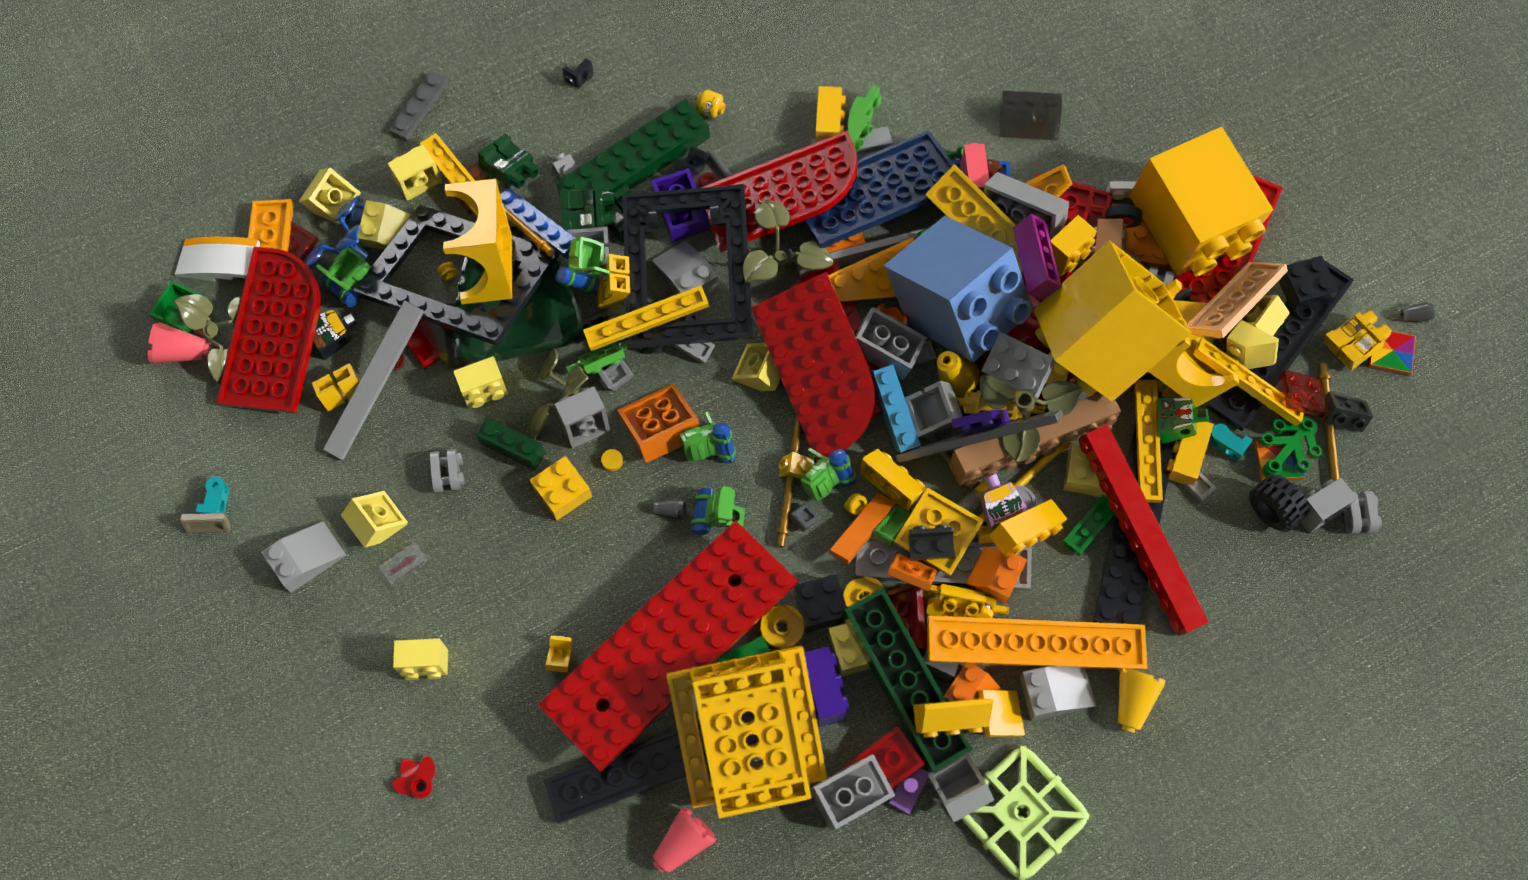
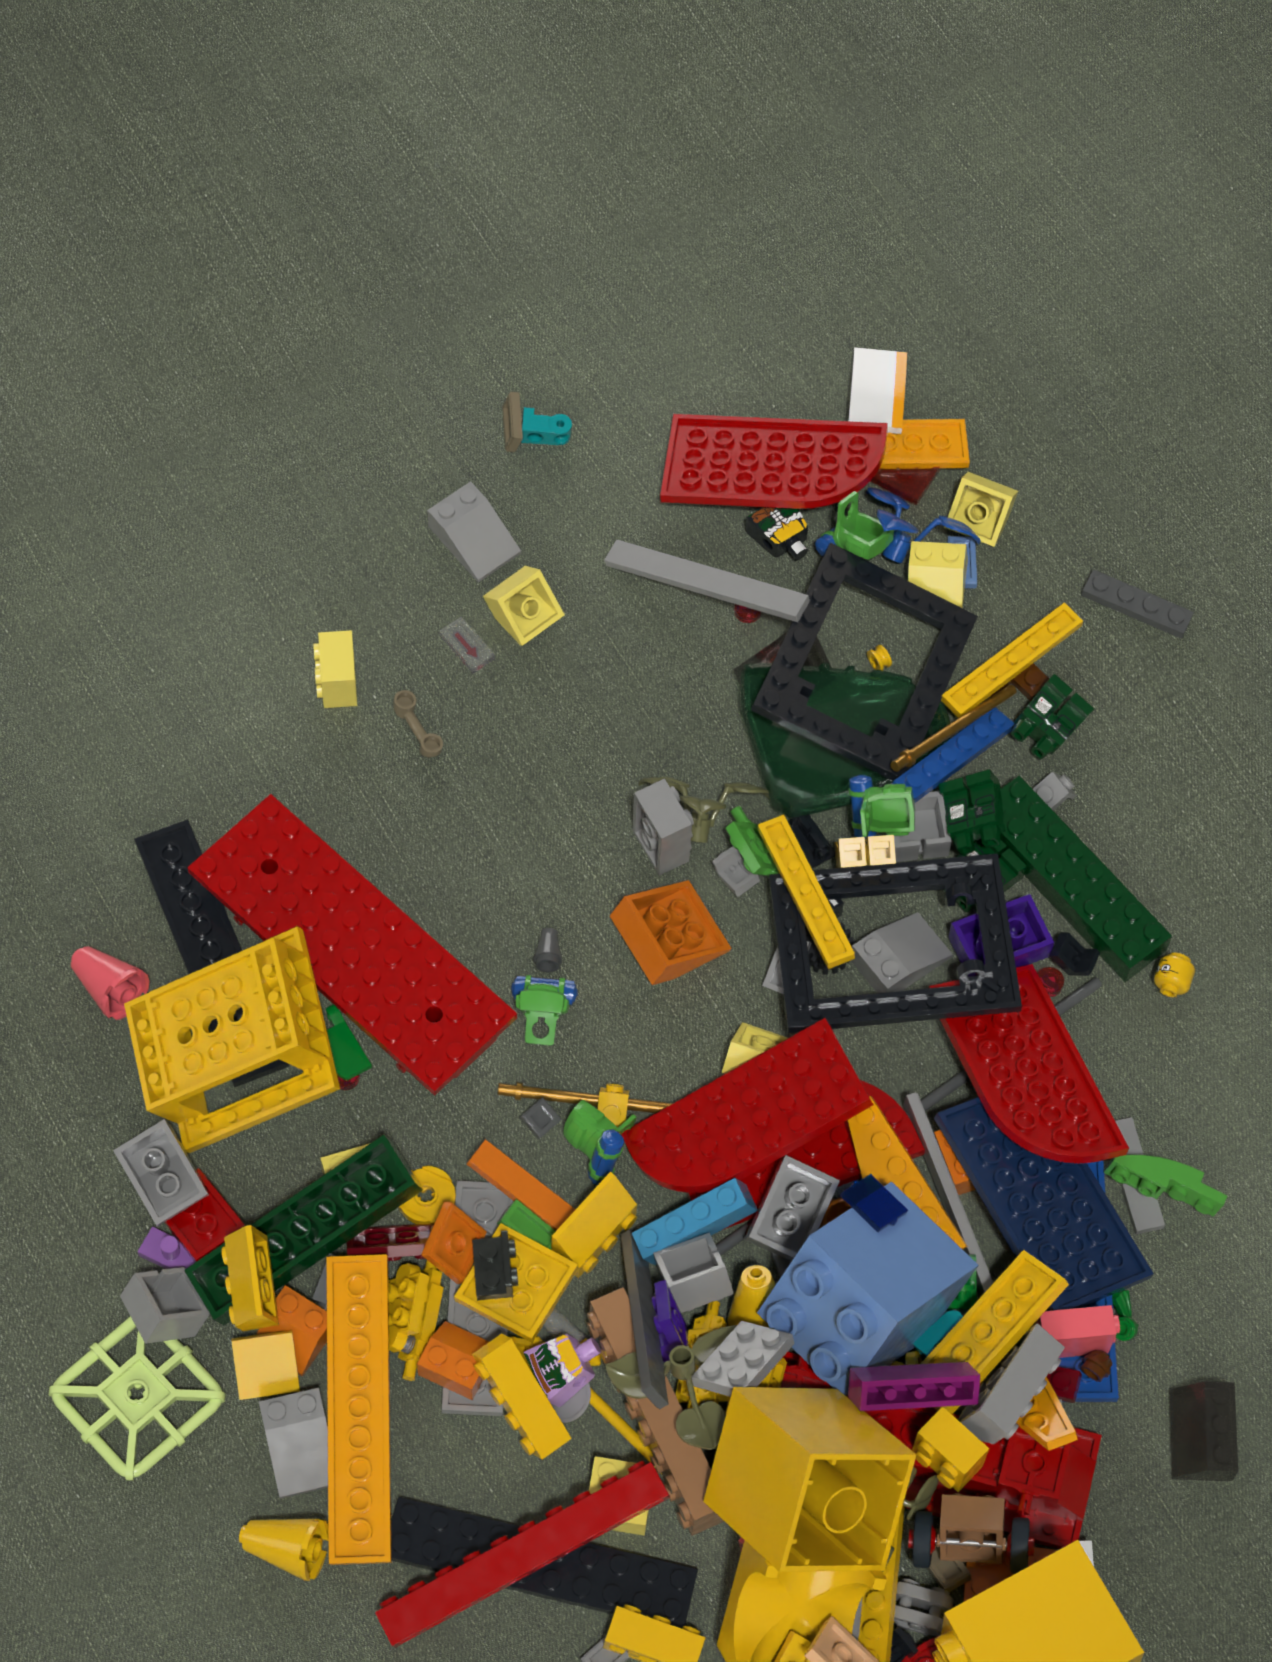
camera: 85 degrees right, 5 degrees down
coral cone [148,322,210,363] -> none
green piece [149,280,208,334] -> none
olive plant [174,294,241,385] -> none
yellow piece [312,363,361,412] -> none
light yellow brick [388,144,442,201] -> none
red plate [392,756,436,799] -> none
red tile [407,325,442,369] -> none
light grey brick [430,449,465,493] -> none
yellow piece [443,179,512,304] -> none
light yellow brick [454,356,508,409] -> none
dark green brick [476,417,546,471] -> none
yellow brick [530,456,592,521] -> none
yellow bracket [545,636,573,673] -> none
black bracket [562,58,594,88] -> none
yellow tile [601,449,623,472] -> none
bright green piece [679,411,736,463] -> none
olive plant [743,200,833,283] -> none
yellow plate [760,605,804,650] -> none
black brick [794,574,847,633] -> none
dark purple brick [804,647,849,728] -> none
yellow brick [816,86,846,142] -> none
yellow tile [844,493,868,516] -> none
green plate [1062,495,1115,556] -> none
yellow plate [1134,380,1163,503] -> none
torso [1158,398,1209,444] -> none
none -> dark tan bar [393,690,443,757]
none -> clear blue piece [840,1174,908,1232]

